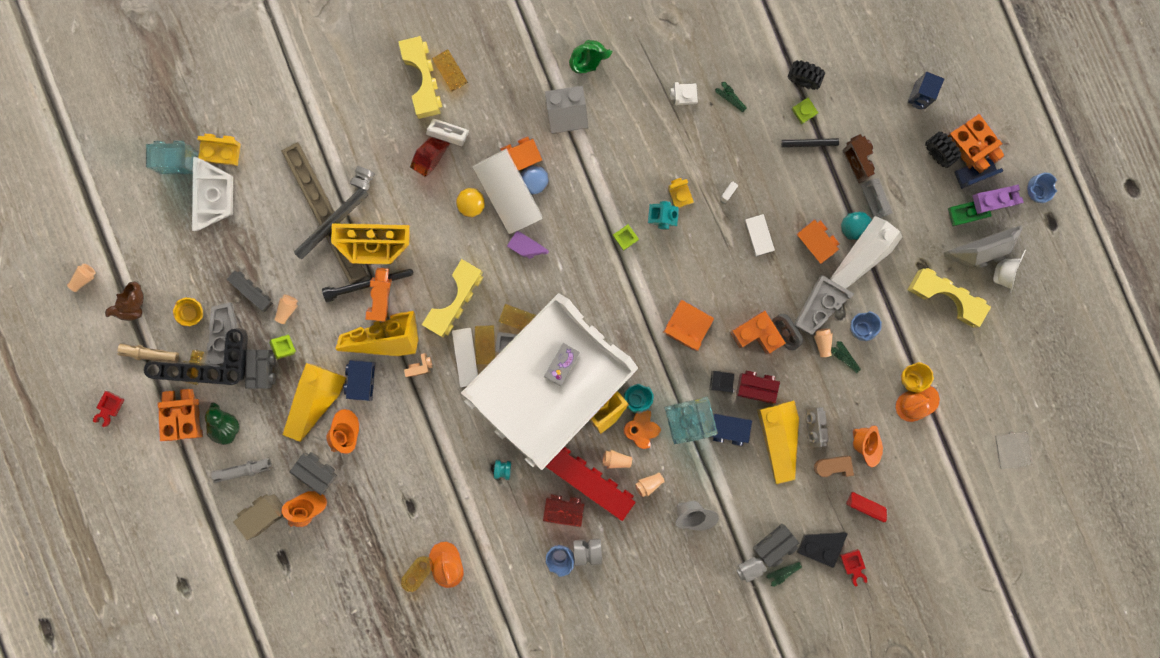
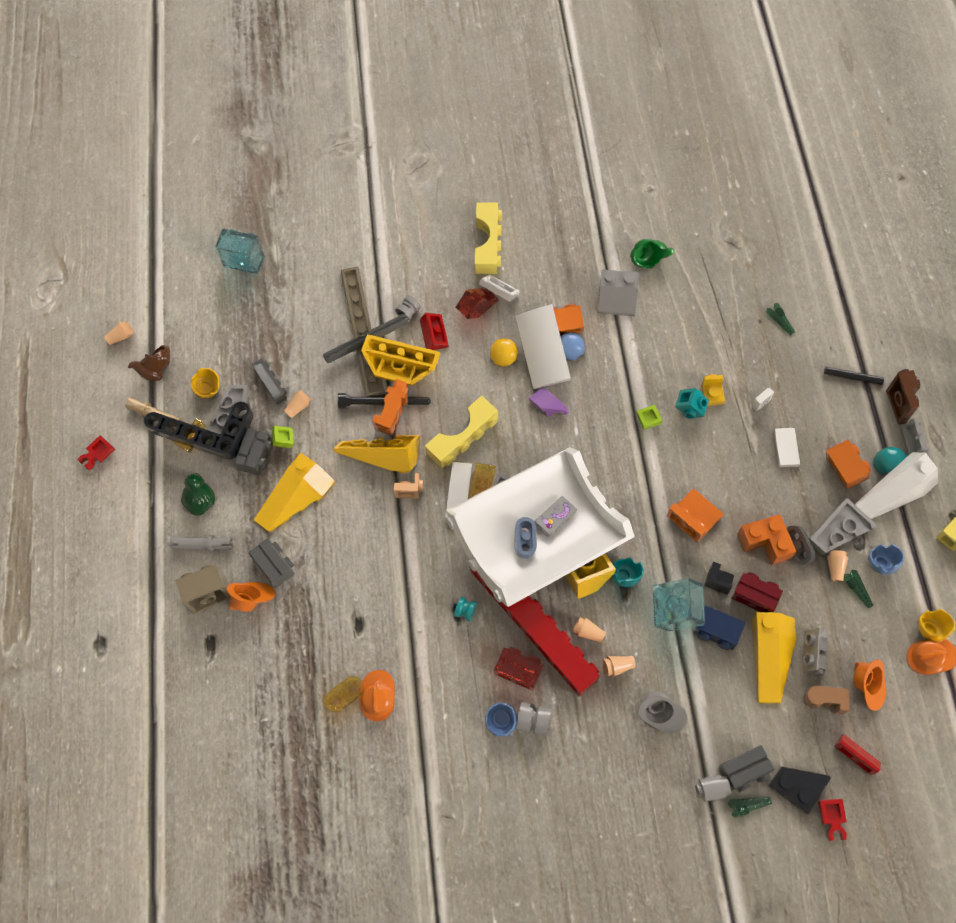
camera: 20 degrees right, 20 degrees down
orange hips [158,389,203,441] -> none
white wing [192,157,233,231] -> none
yellow bracket [197,133,241,166] -> none
orange piece [326,409,359,454] -> none
dark blue brick [344,360,376,401] -> none
clear yellow plate [432,49,468,92] -> none
clear yellow plate [498,304,537,330] -> none
orange plate [624,410,661,449] -> none
white bracket [670,82,698,105] -> none
black tyre [787,60,826,90] -> none
lime plate [791,97,819,124] -> none
none -> red slope [420,313,449,350]
none -> sand blue plate [515,517,537,559]

